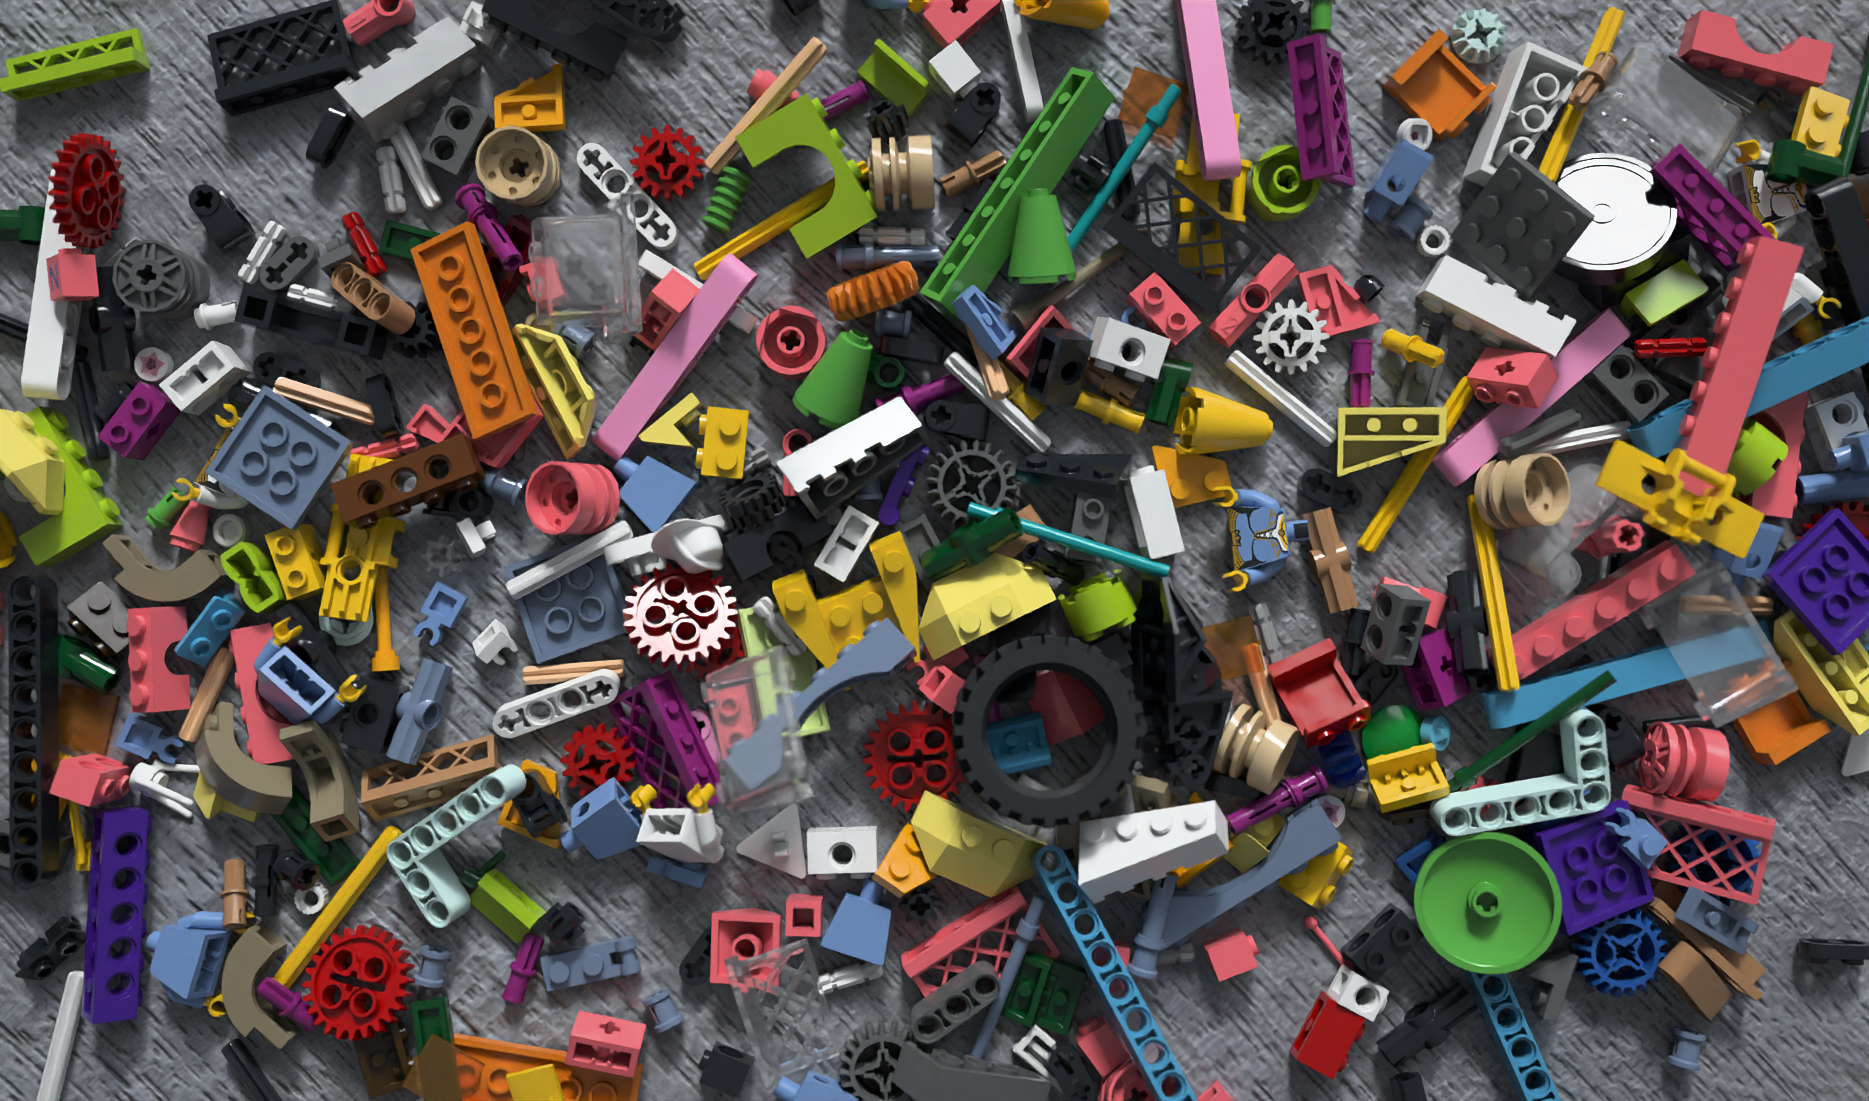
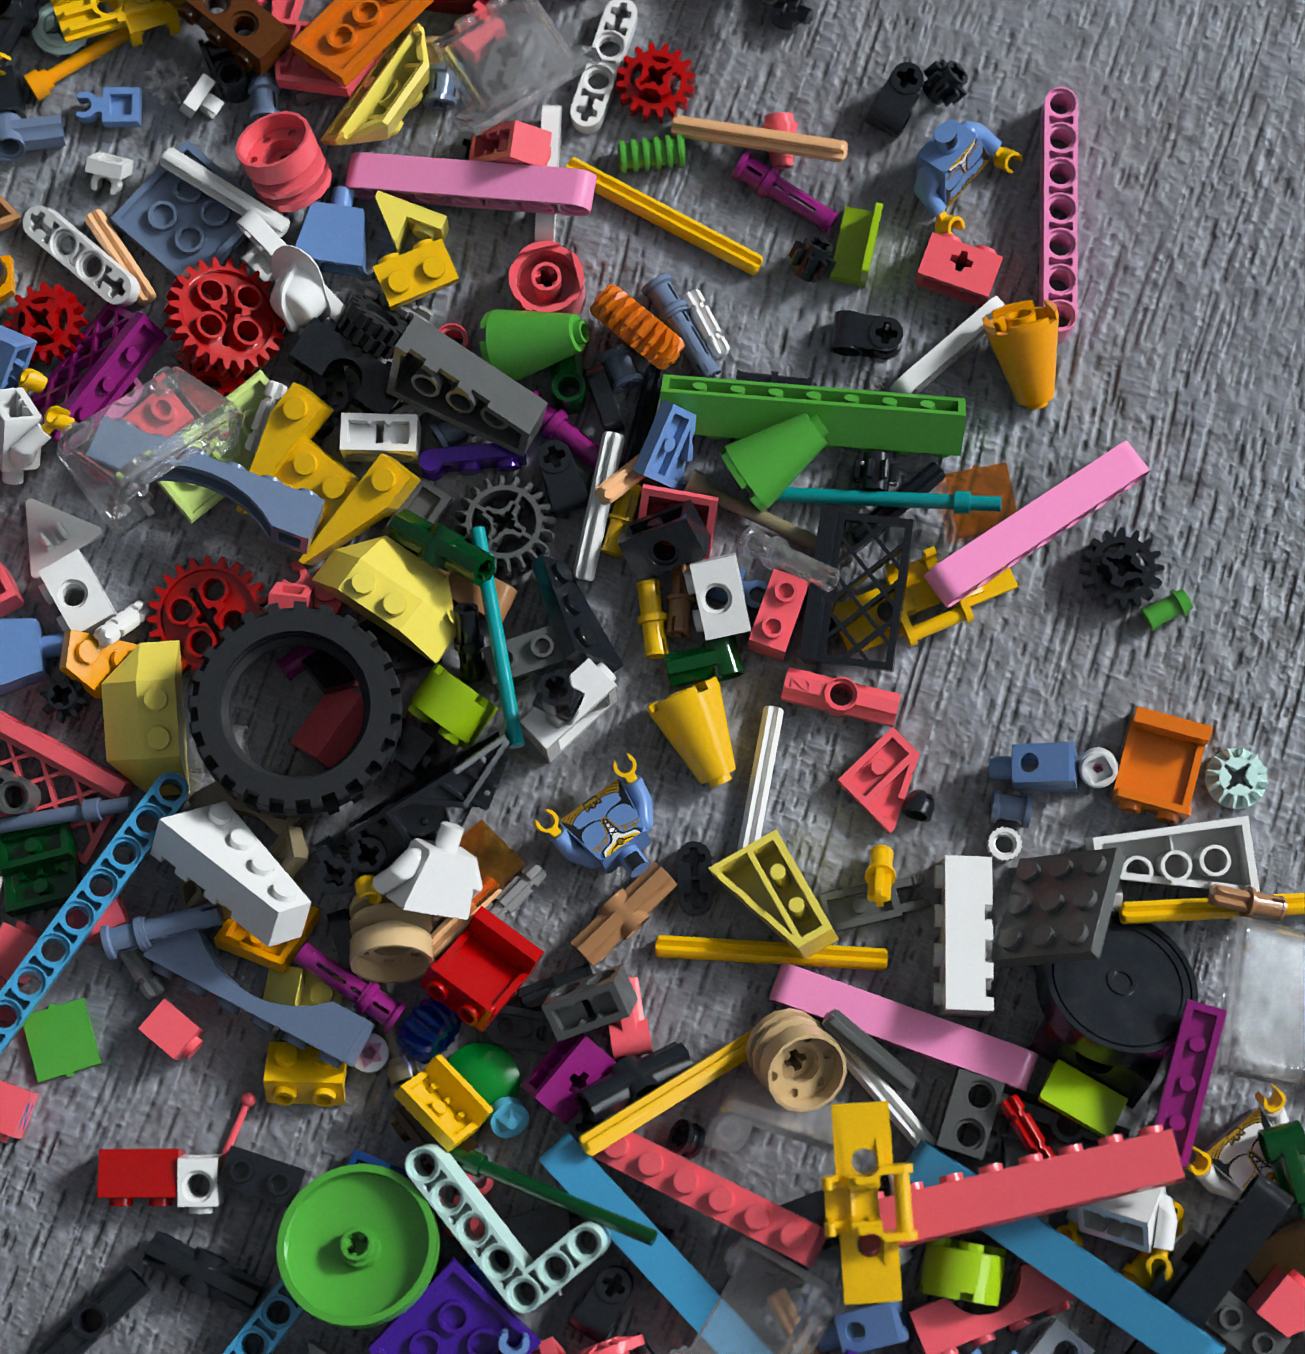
camera: 65 degrees right, 10 degrees down
lime arch [735,93,879,259] -> none
tan wheel [868,135,935,212] -> none
white brick [929,40,981,102] -> none
medium nougat axle [939,150,1006,198] -> none
dark azure bracket [987,711,1052,775] -> none
light orange wing [1150,445,1232,509] -> none
lime brick [1245,145,1321,222] -> none
white gear [1253,300,1330,375] -> none
magenta fence [1287,33,1356,188] -> none
magenta axle [1347,339,1375,408] -> none
coral brick [1466,347,1558,409] -> none
coral piece [1572,516,1645,559] -> none
none -> bright green piece [23,998,102,1083]
none -> white axle [94,600,151,647]
none -> white torso [355,822,483,920]
none -> black piece [532,670,585,728]
none -> black bush [668,1119,705,1159]
none -> clear pin [738,525,840,592]

